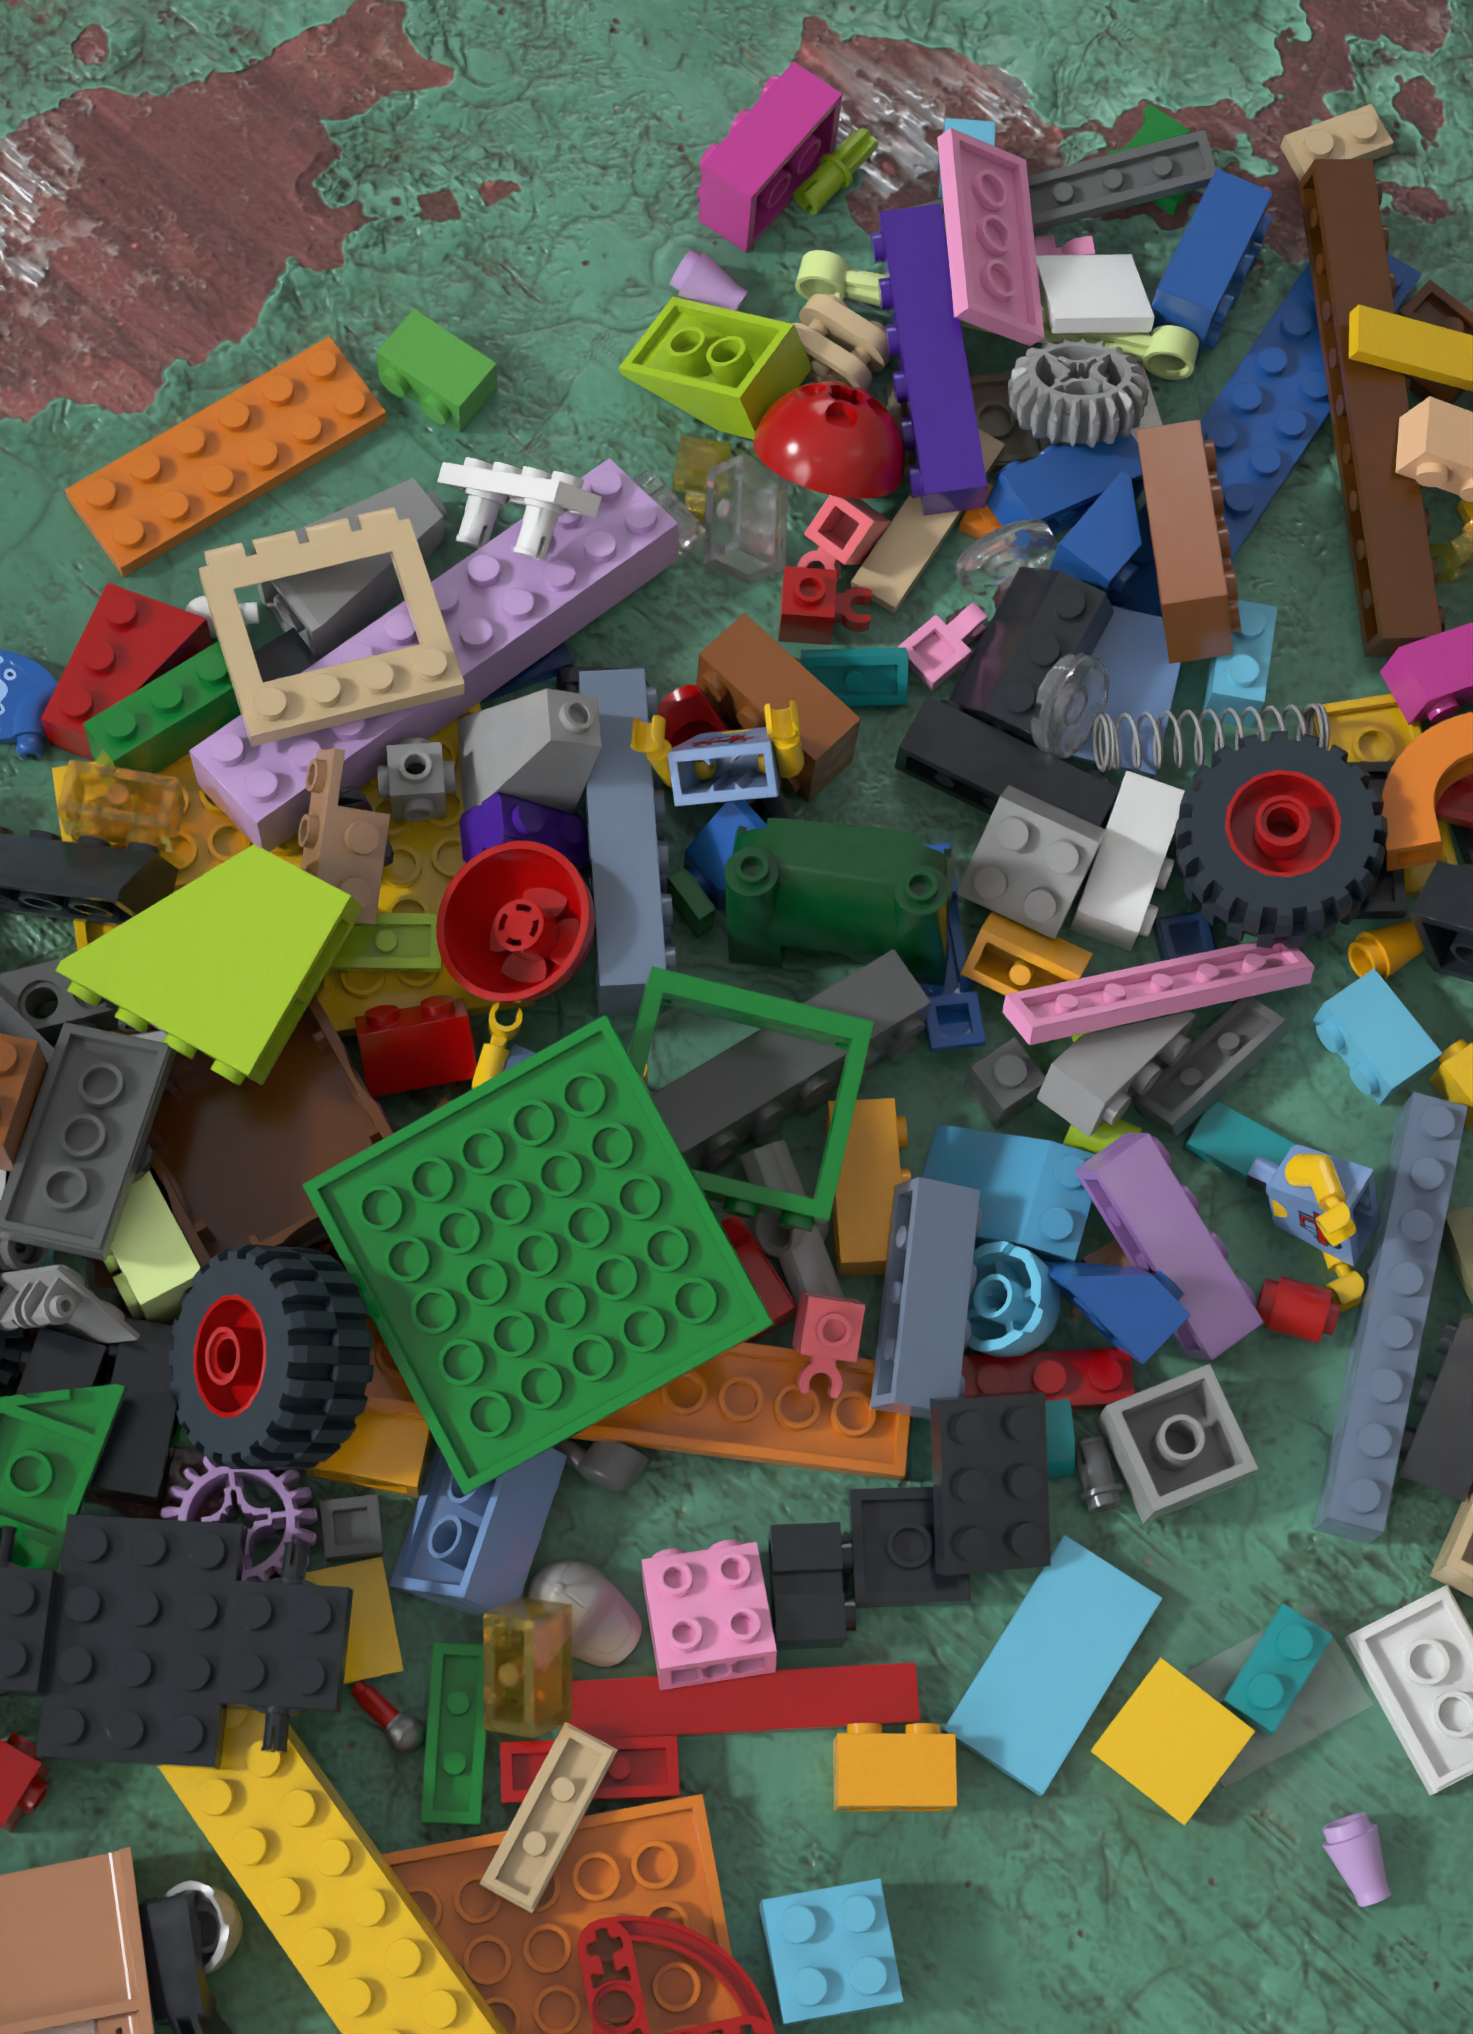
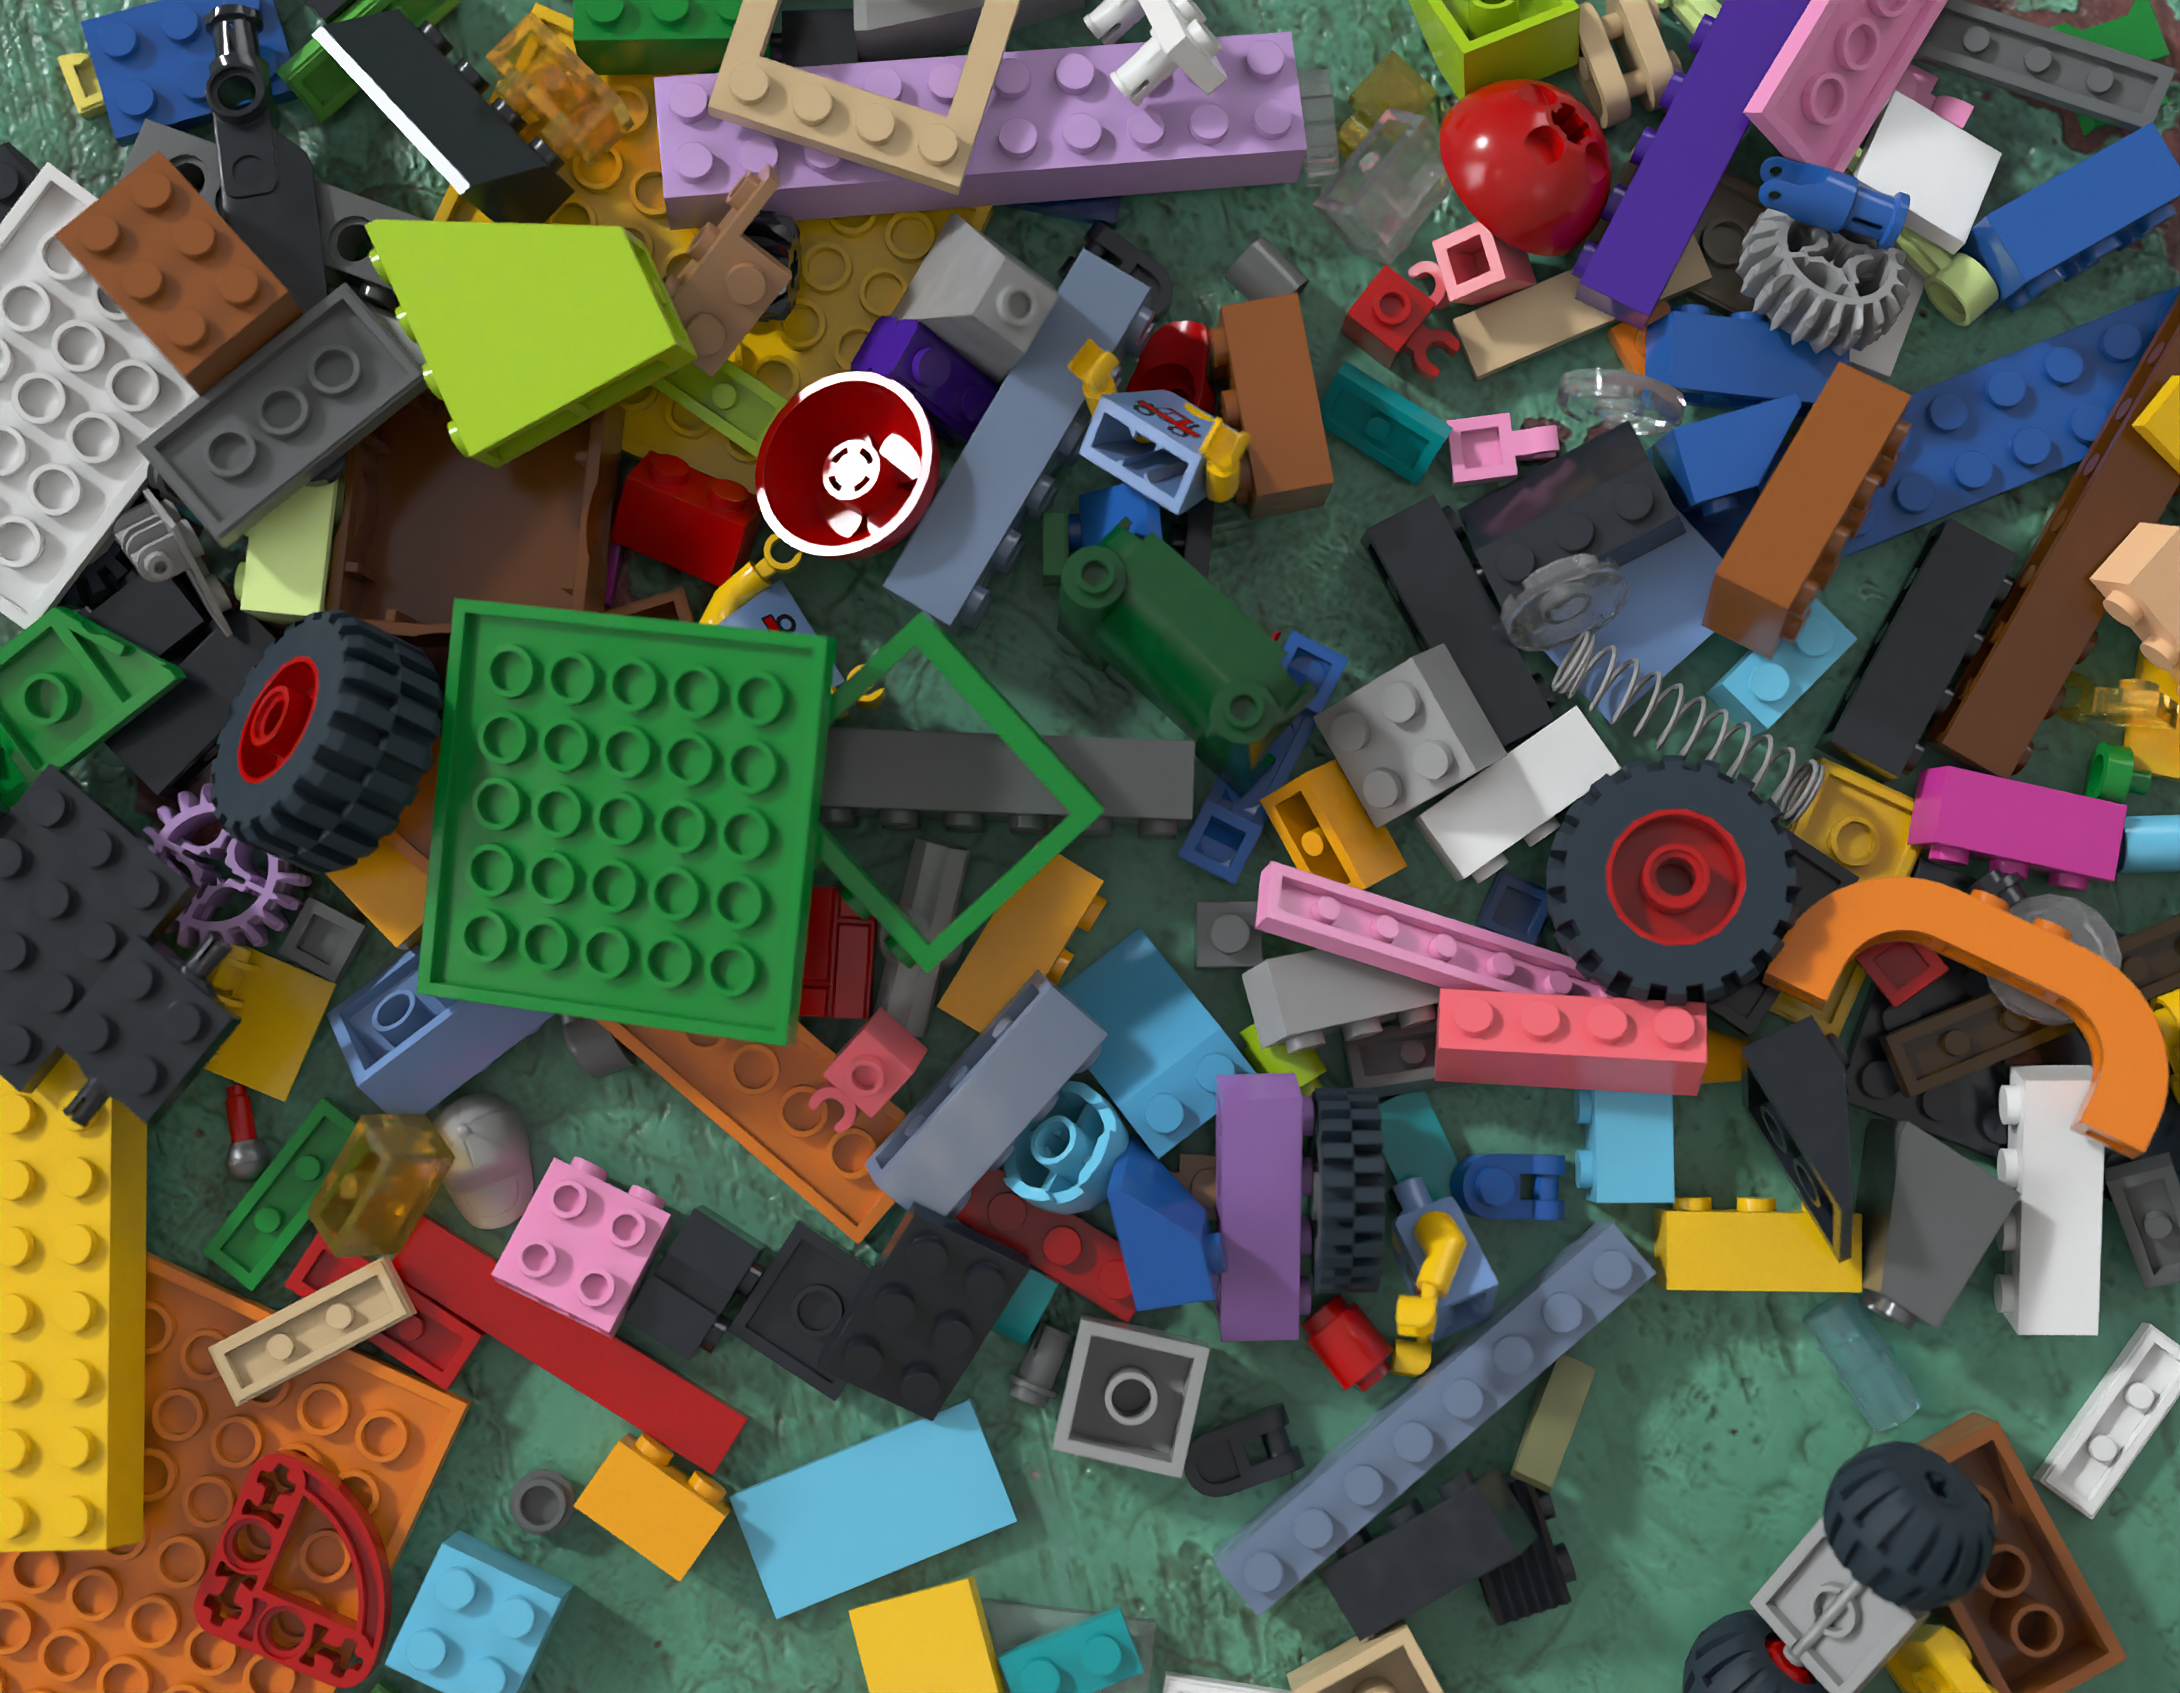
camera: 40 degrees right, 15 degrees up
light grey brick [377,738,456,821] -> none
none -> dark grey plate [510,1469,576,1536]
none -> black plate [1184,1403,1305,1498]
none -> dark grey beam [1225,236,1310,301]
none -> black wheel [1308,1088,1385,1293]
none -> coral brick [1434,988,1707,1096]
none -> blue plate [1451,1153,1566,1220]
none -> blue piece [1758,156,1911,250]
none -> black brick [1815,518,2018,783]

